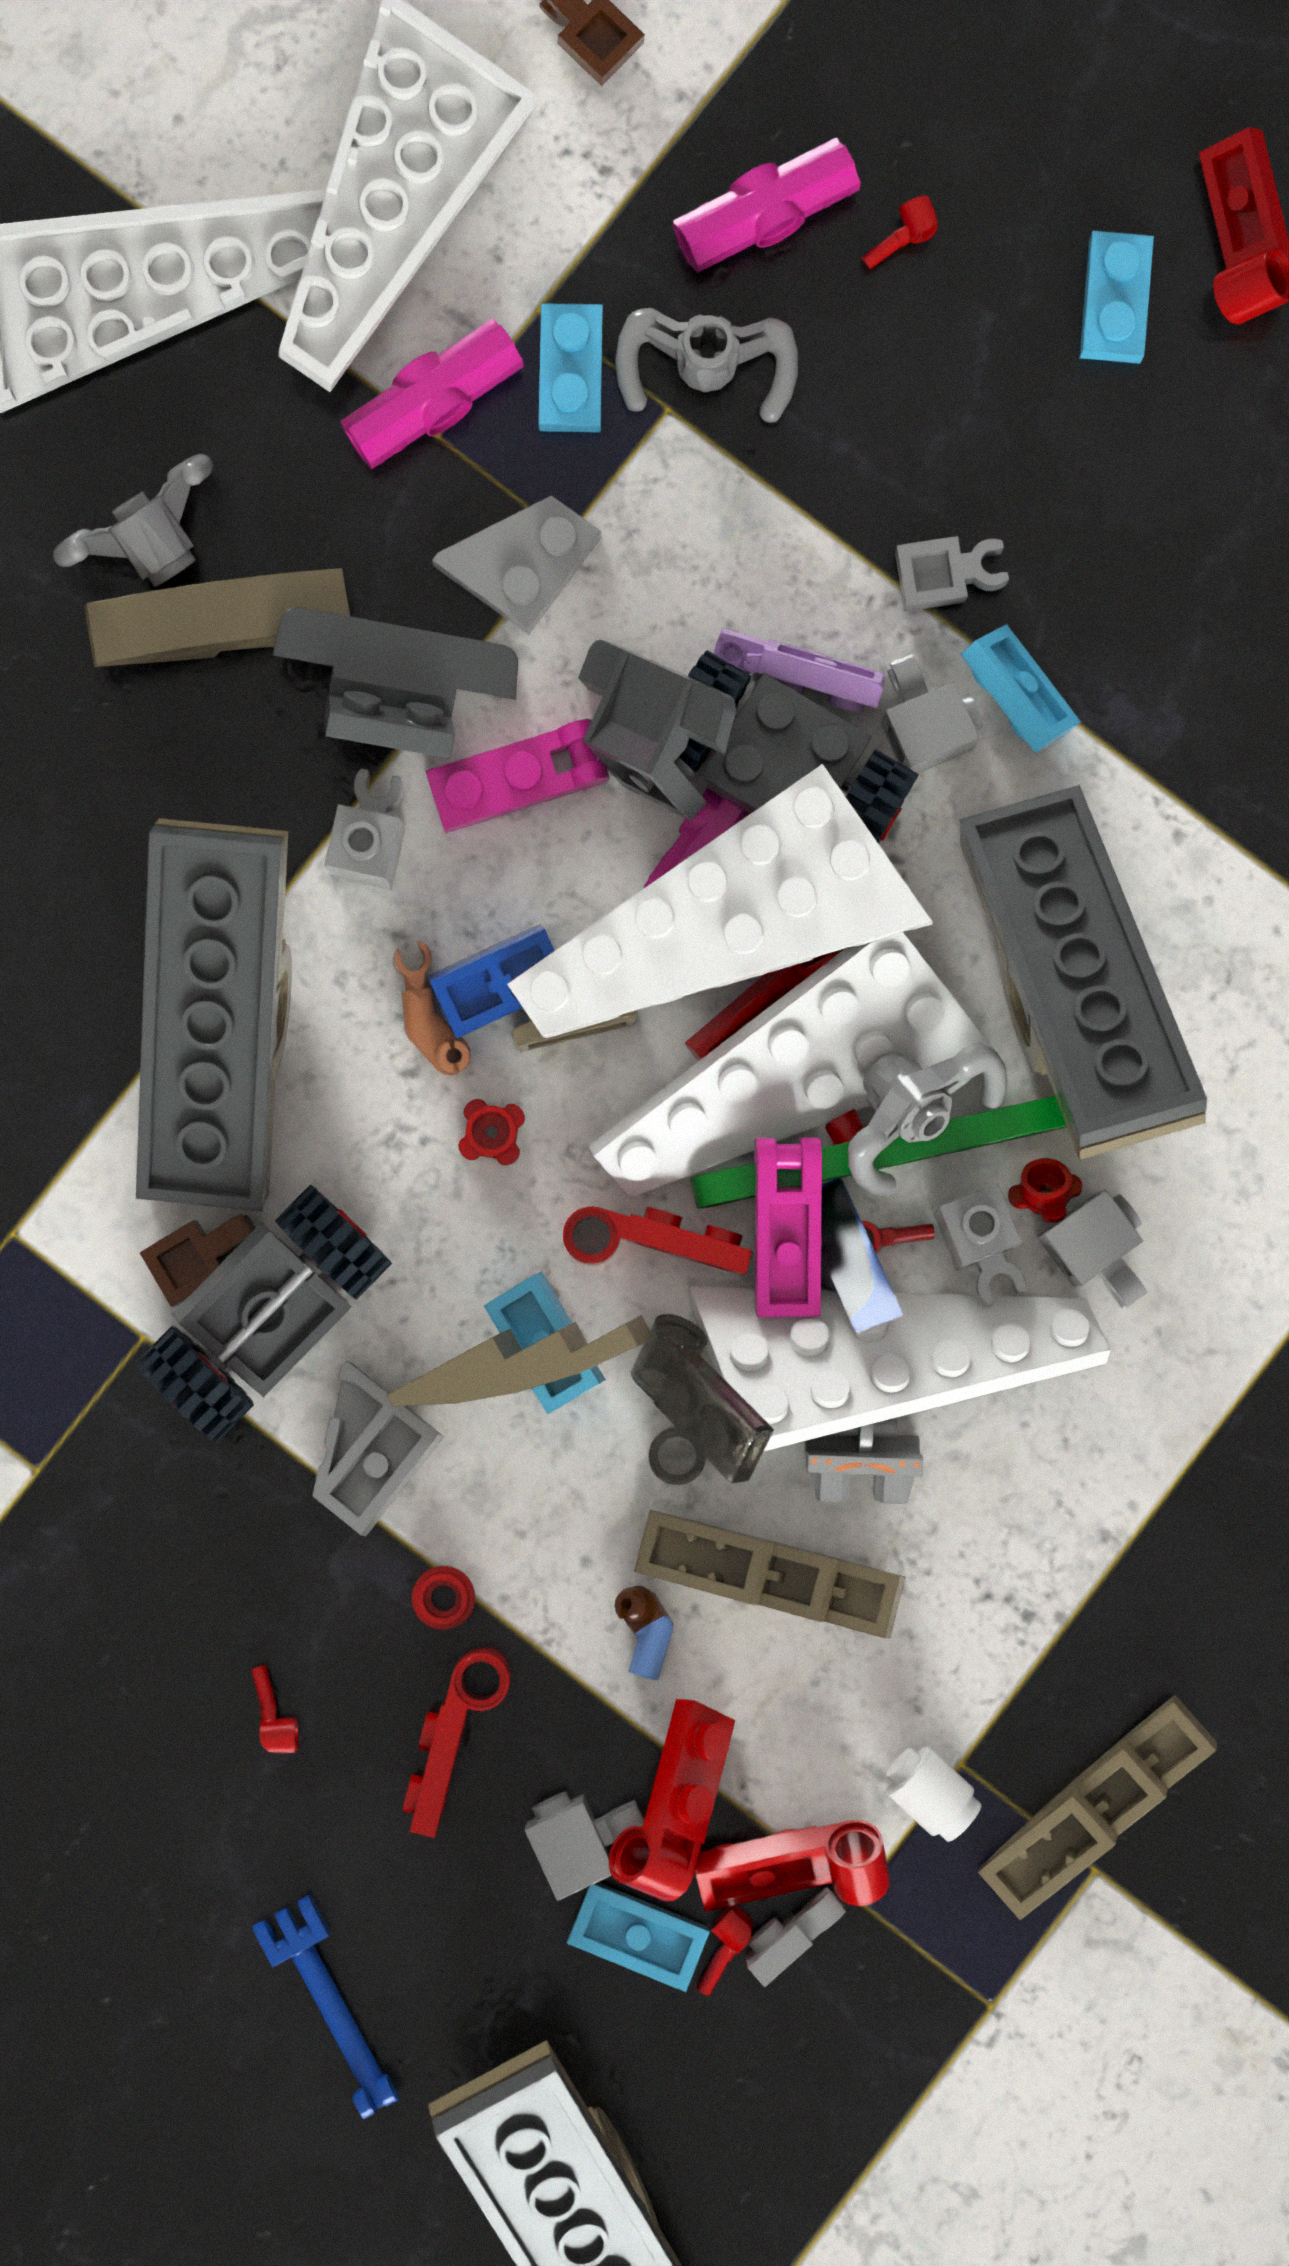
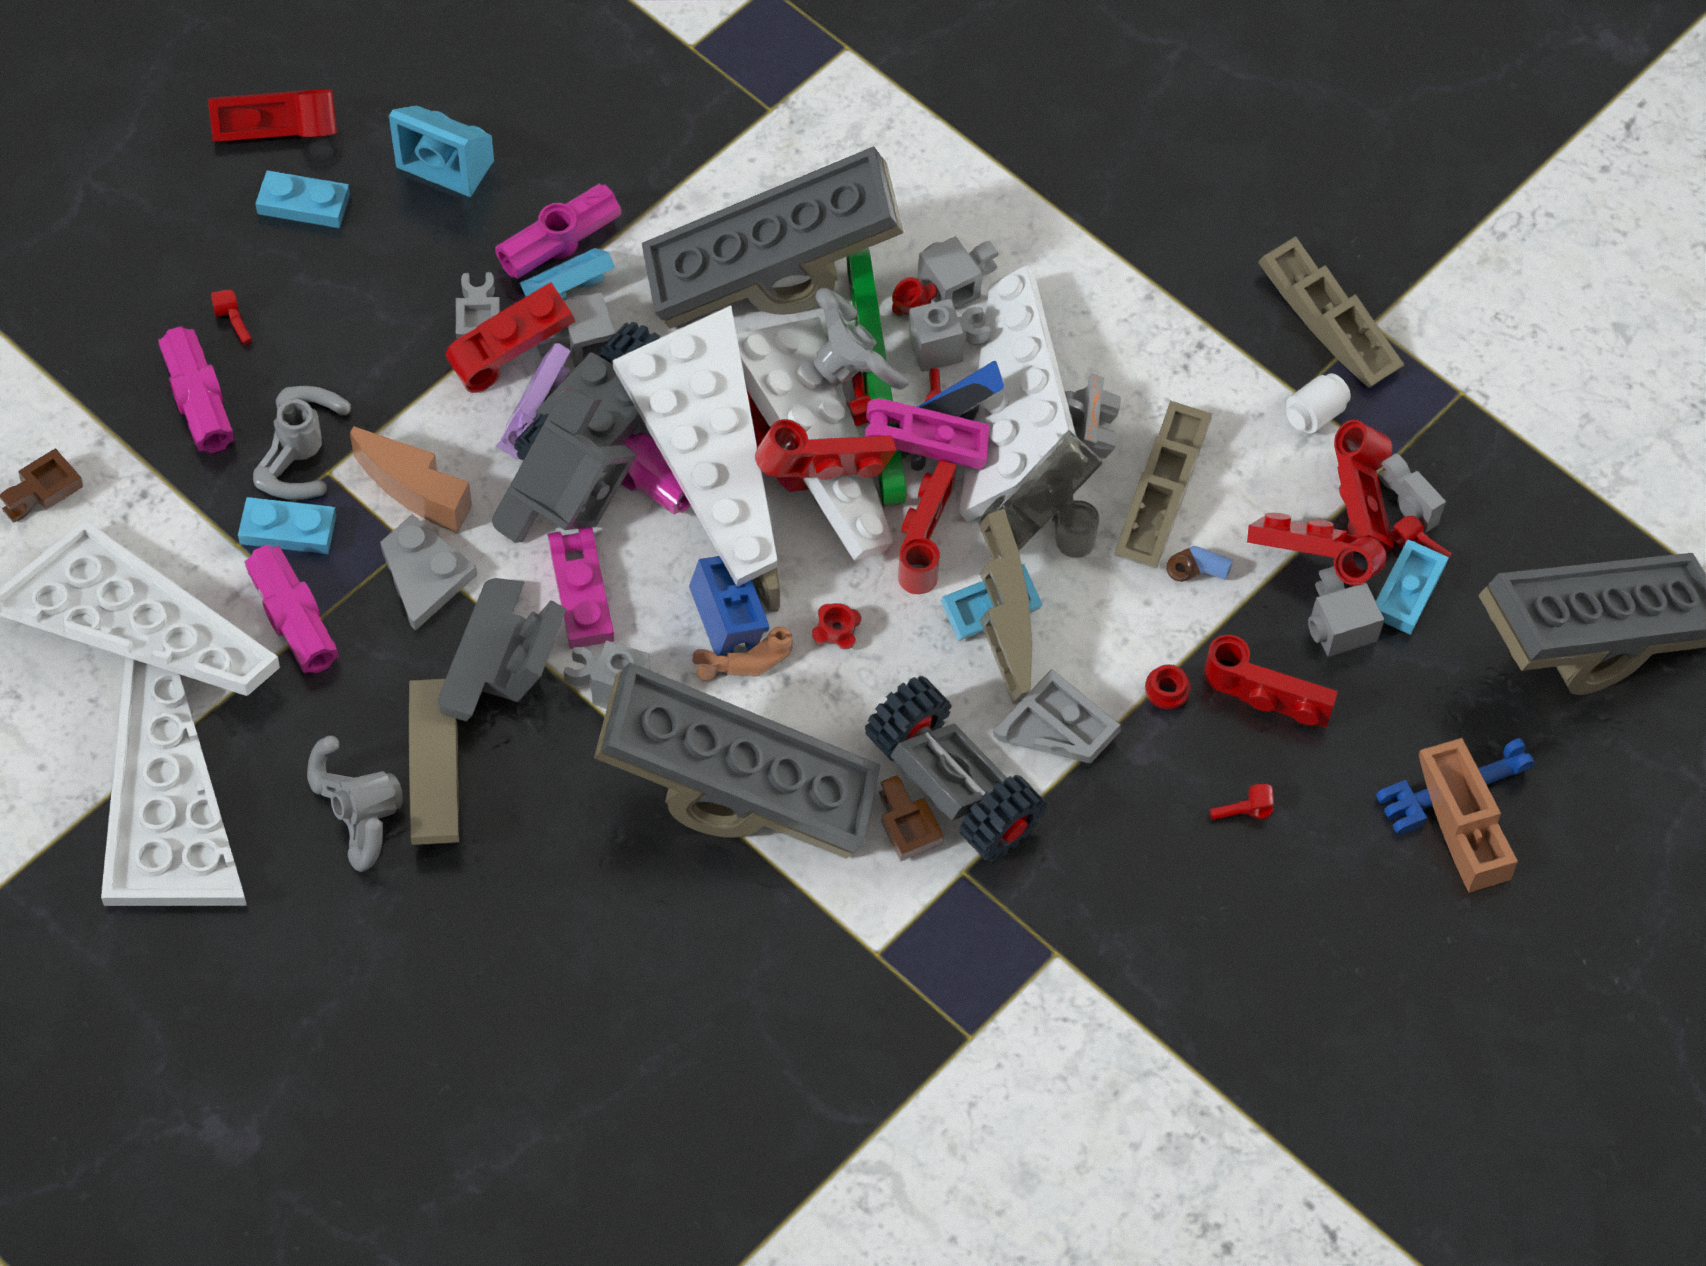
camera: 85 degrees left, 25 degrees down
none -> nougat slope [350,426,472,533]
none -> medium azure slope [389,105,494,197]
none -> red plate [445,282,576,393]
none -> dark pink piece [495,184,621,279]
none -> red plate [755,419,897,480]
none -> nougat slope [1419,738,1518,893]

